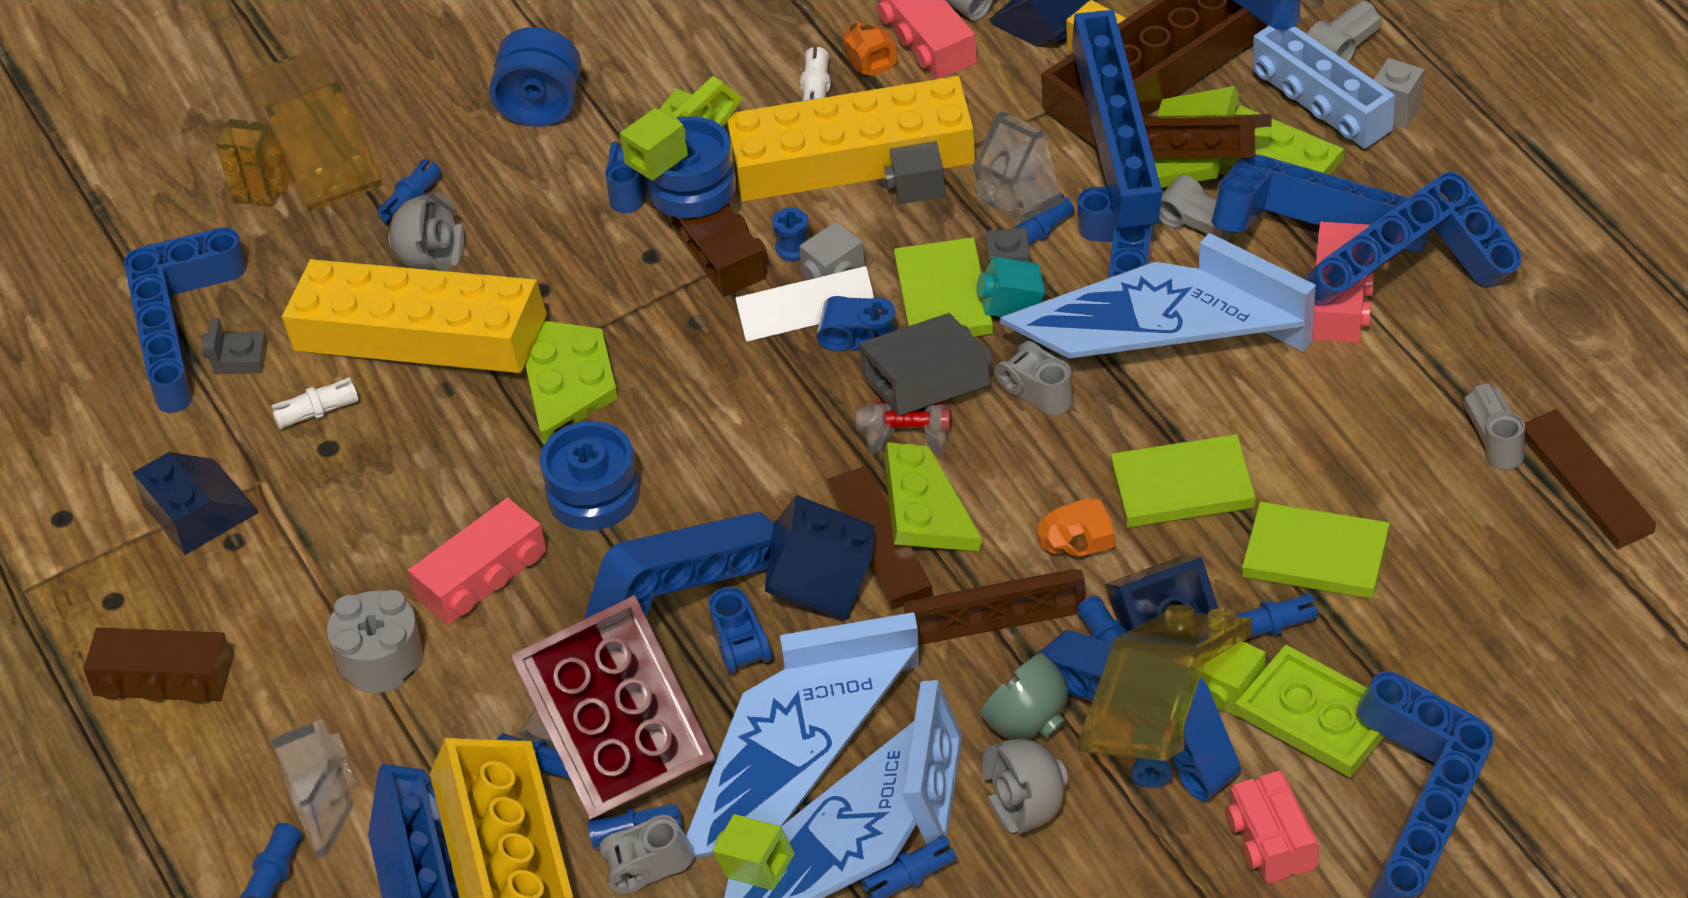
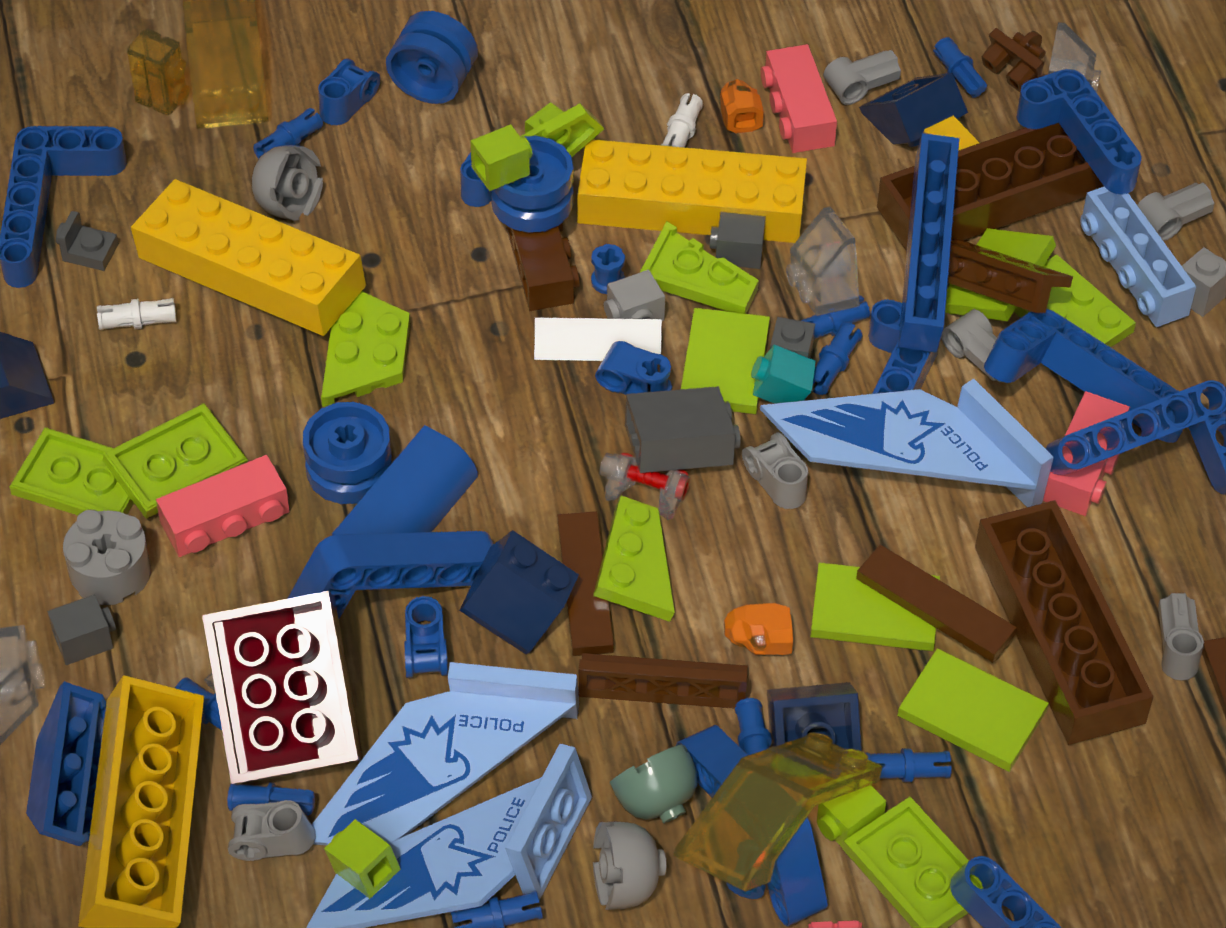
camera: 10 degrees right, 5 degrees up
none -> lime tile [9,427,134,515]
none -> dark grey brick [47,594,116,665]
none -> lime tile [103,404,248,519]
none -> blue piece [318,58,380,125]
none -> blue brick [332,425,478,535]
none -> lime wing [640,221,759,314]
none -> blue pin [812,322,862,395]
none -> reddish brown tile [856,544,1017,663]
none -> reddish brown brick [975,500,1153,745]

